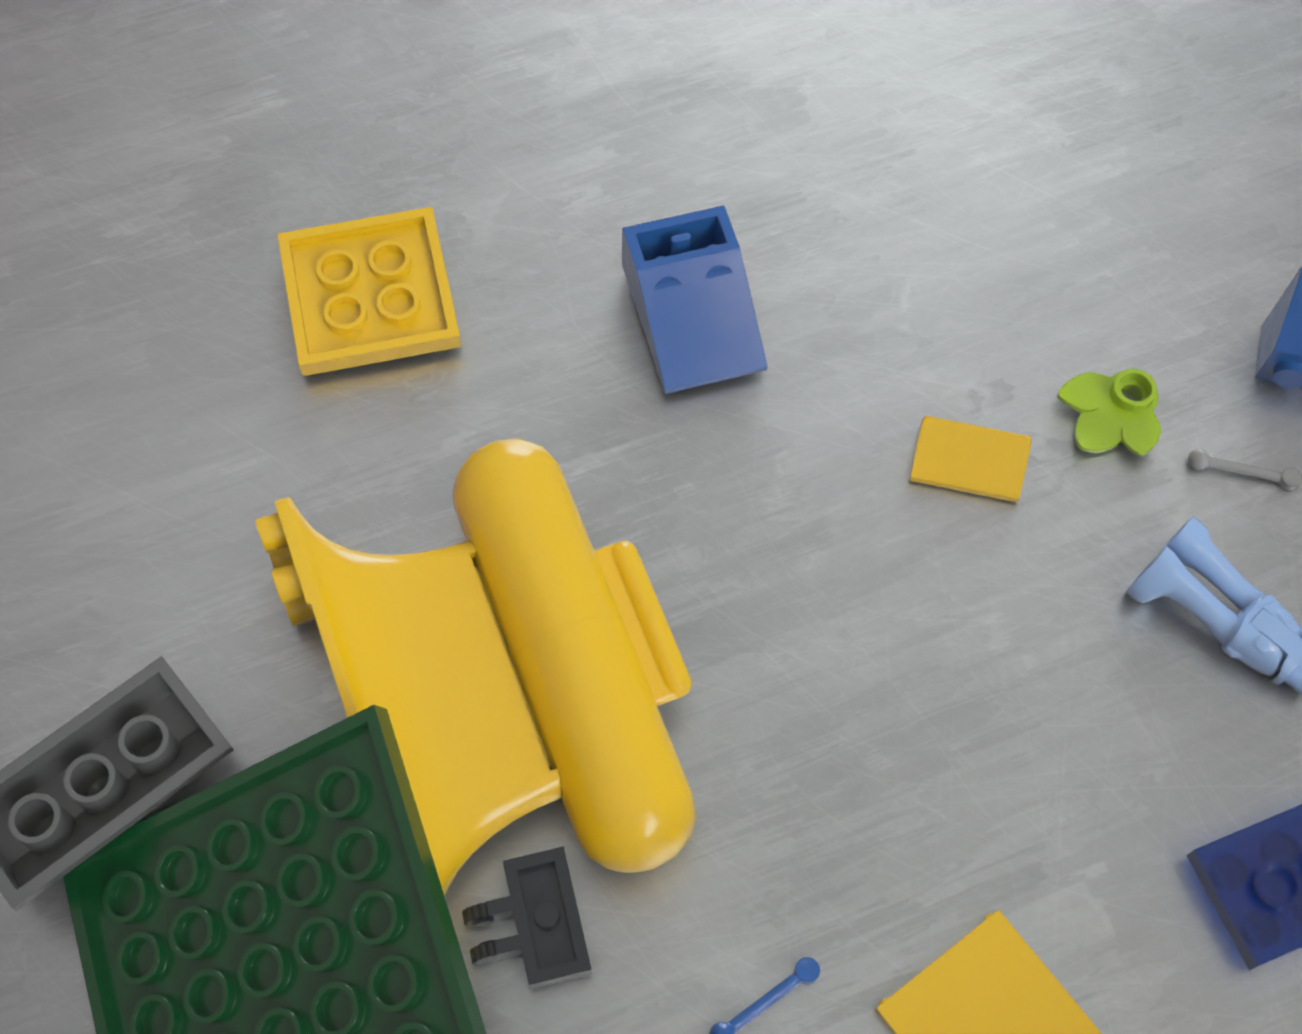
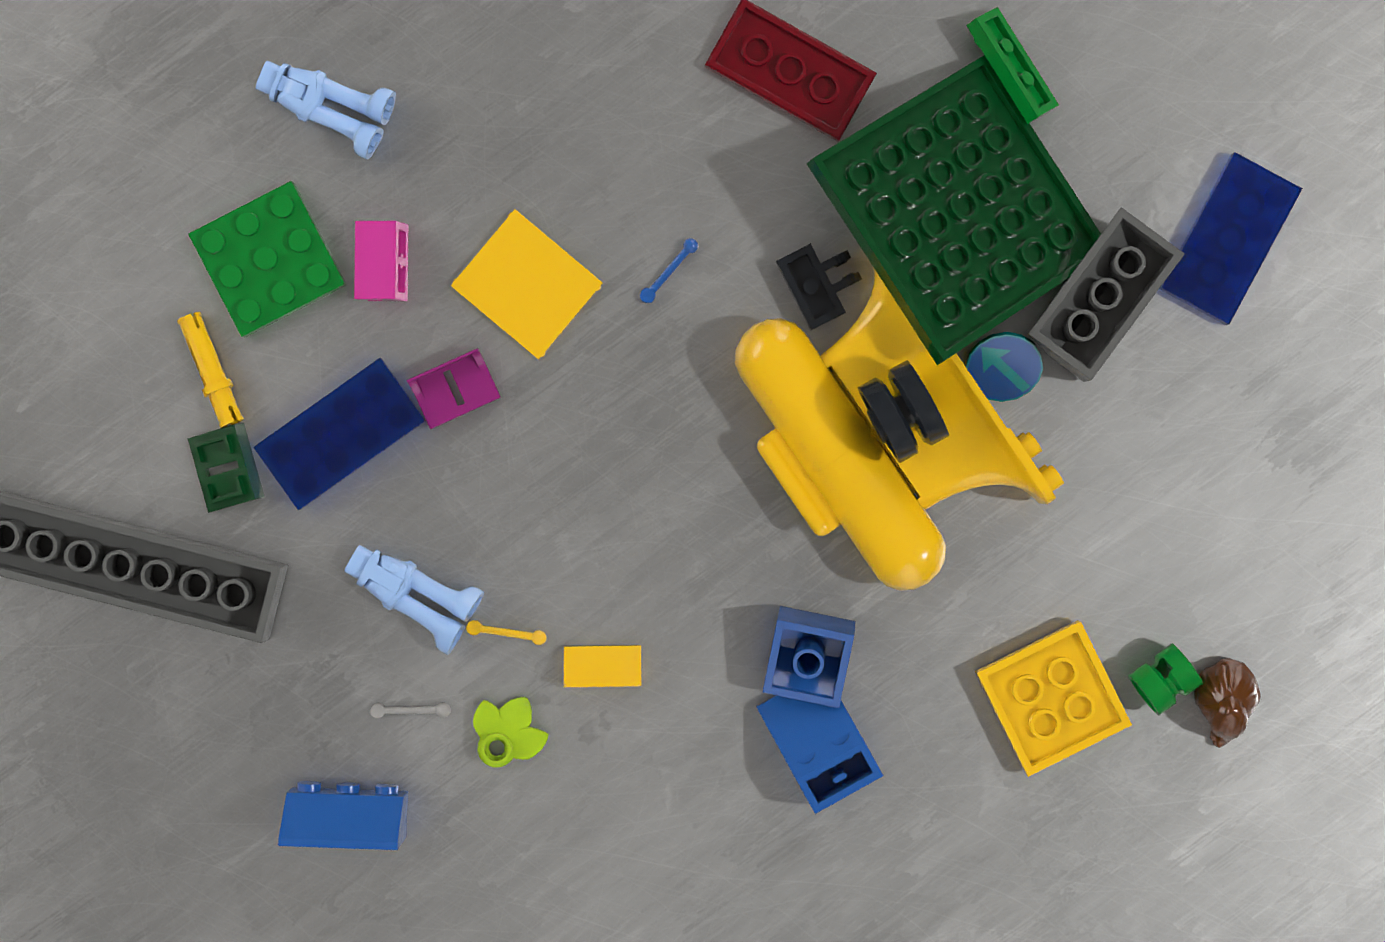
camera: 165 degrees right, 25 degrees up
none -> magenta piece [406,348,501,429]
none -> yellow hinge [466,620,546,645]
none -> blue slope [763,606,856,708]
none -> black wheel [857,360,949,463]
none -> blue piece [965,332,1043,402]
none -> green wheel [1128,643,1203,716]
none -> reddish brown hair [1194,658,1261,748]

